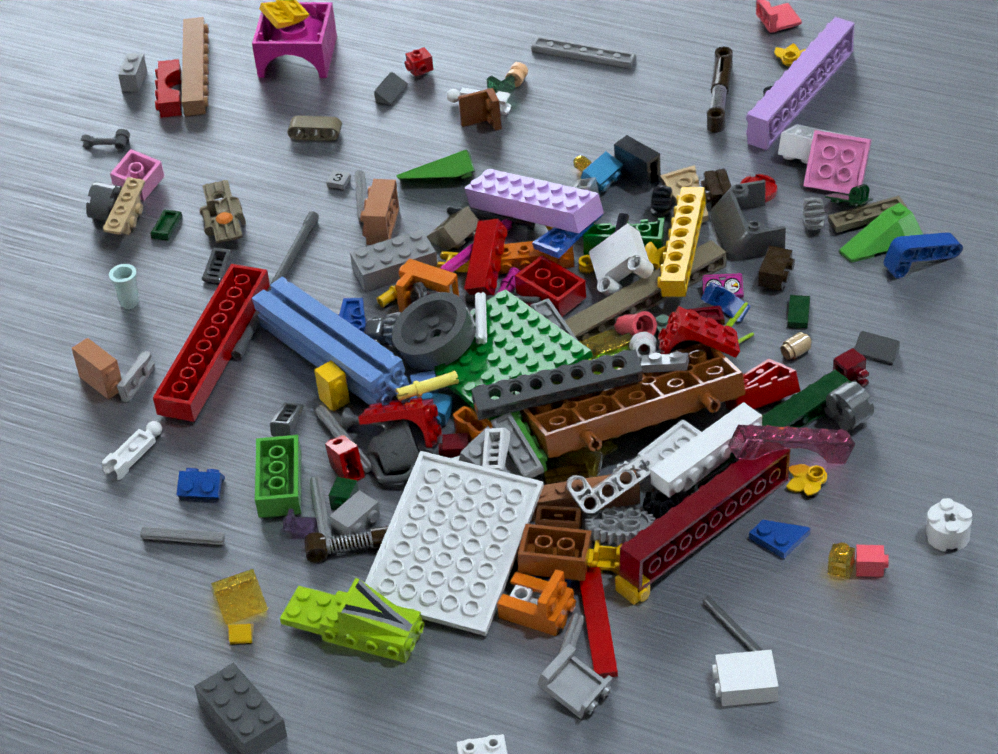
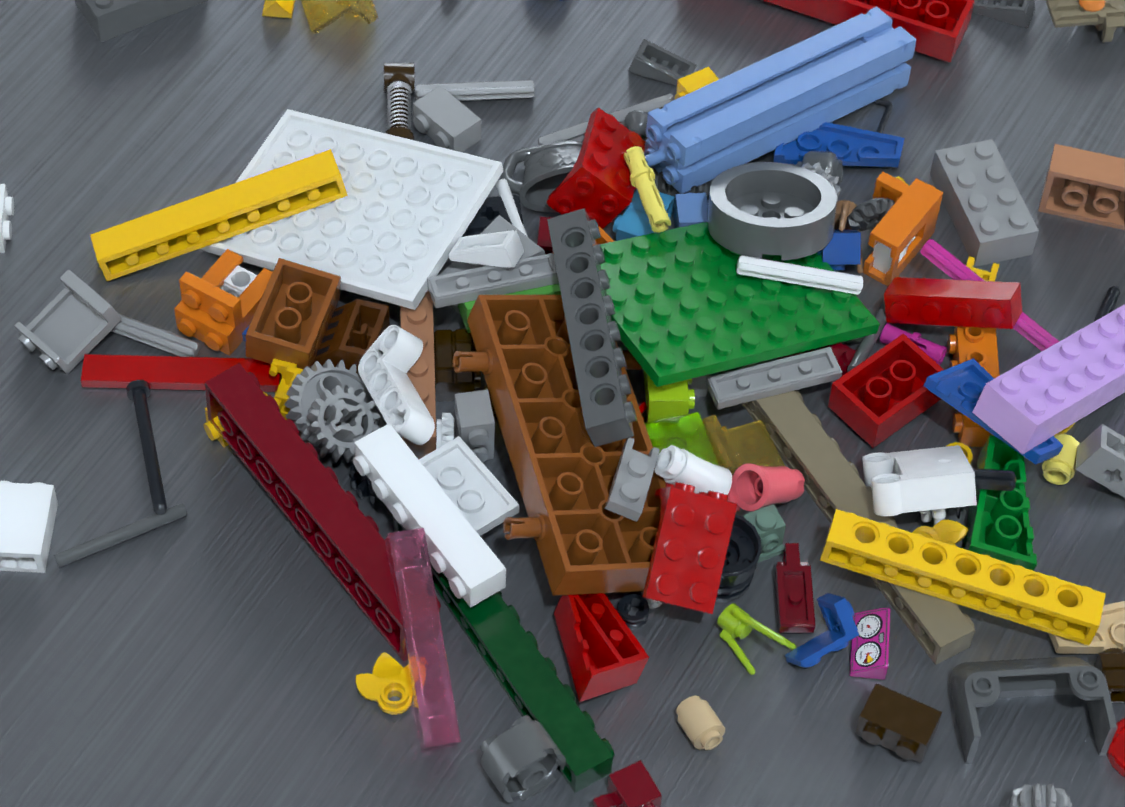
camera: 90 degrees right, 10 degrees up
dark grey piece [231,211,319,360] -> none
bright green brick [255,435,301,518] -> none
lime wedge [280,578,424,663] -> none
clear purple bracket [283,509,317,539] -> none
red torso [325,435,365,481] -> none
dark green brick [328,477,359,510] -> none
dark tan slope [427,206,479,250] -> none
black gear [651,185,673,218] -> none
blue wing [749,520,810,559] -> none
dark green tile [787,295,810,328] -> none
clear yellow brick [828,542,855,579] -> none
coral brick [856,545,889,577] -> none
none -> yellow brick [90,149,348,281]
none -> black bar [126,380,167,515]
none -> light grey gear [306,385,381,460]
none -> light grey brick [454,390,495,462]

